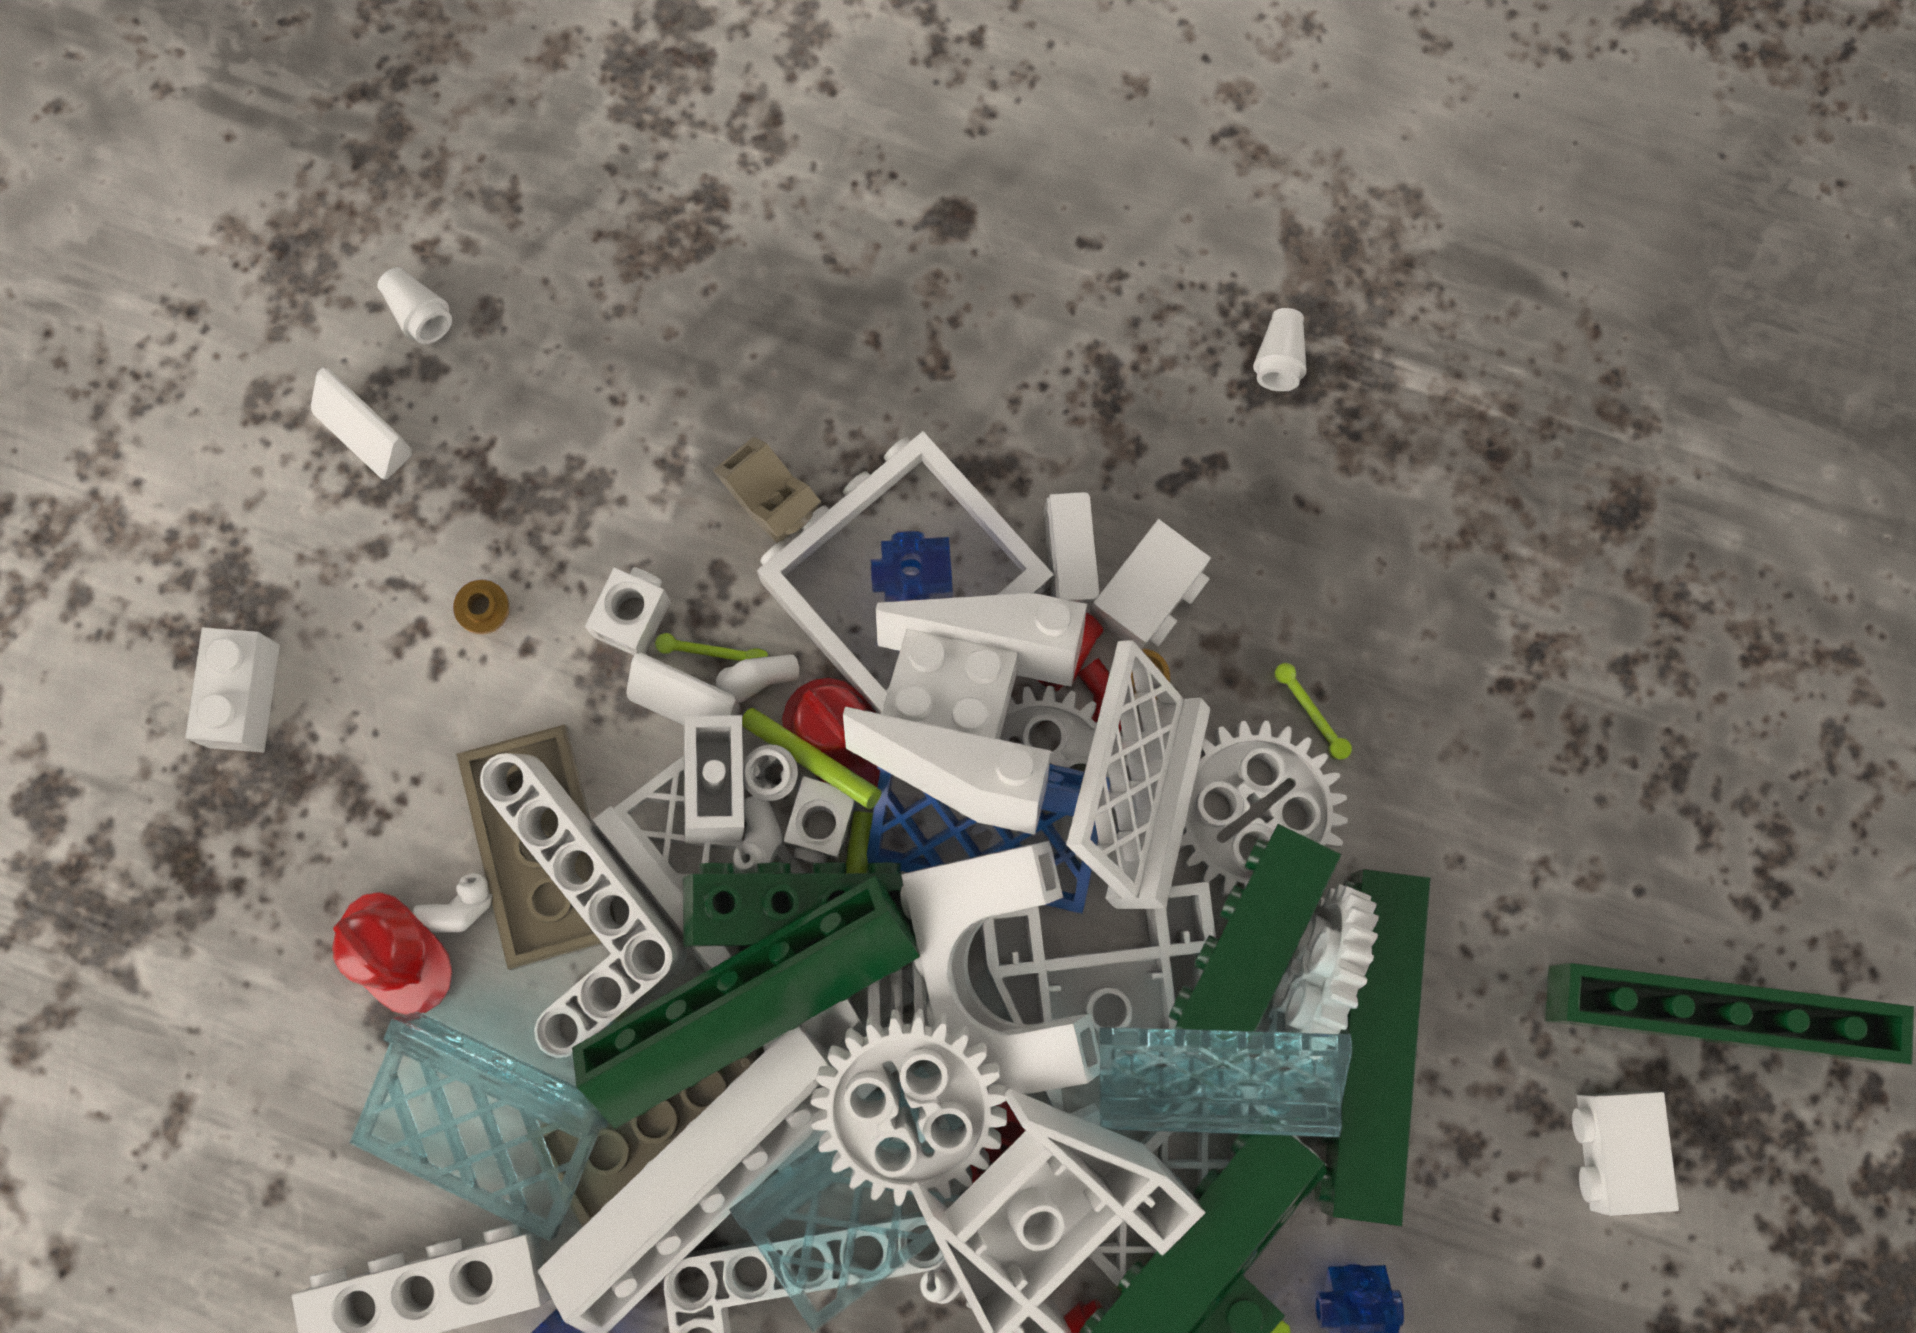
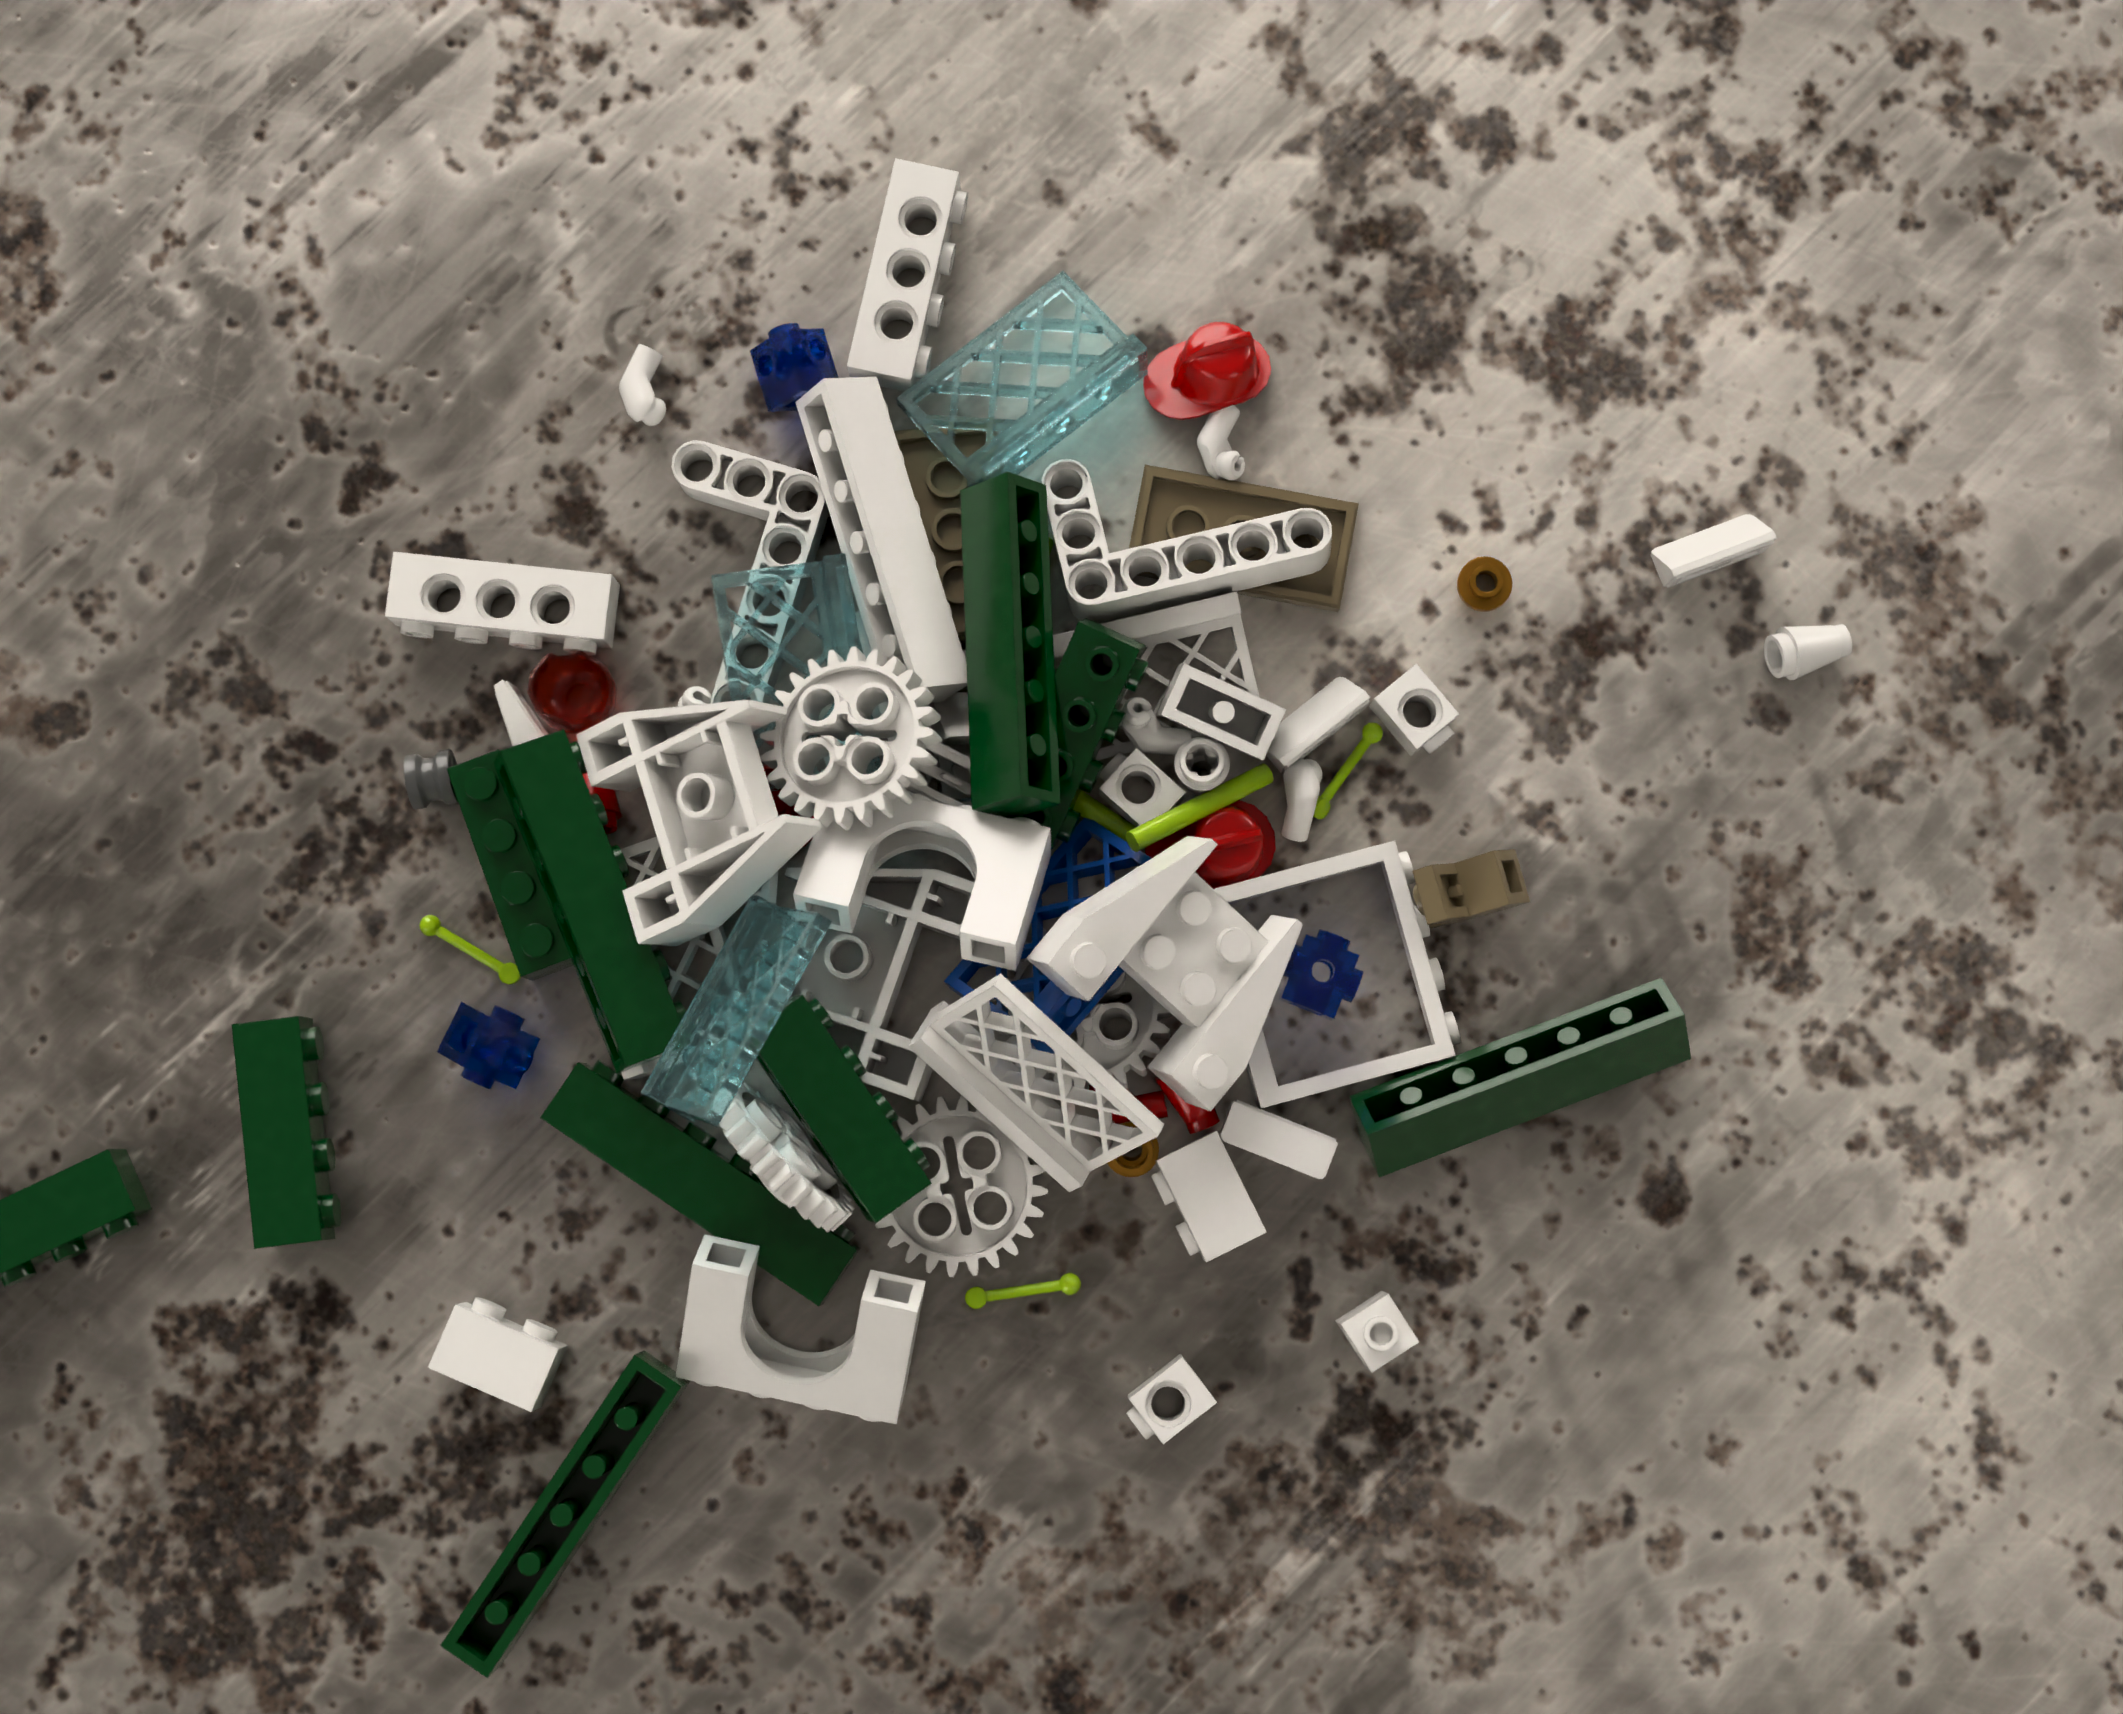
camera: 125 degrees right, 5 degrees up
white brick [185,627,280,752] -> none
white cone [1253,308,1306,391] -> none
none -> white arch [676,1234,926,1424]
none -> white brick [1126,1353,1217,1444]
none -> white brick [1335,1291,1419,1373]
none -> dark green brick [1349,977,1691,1178]

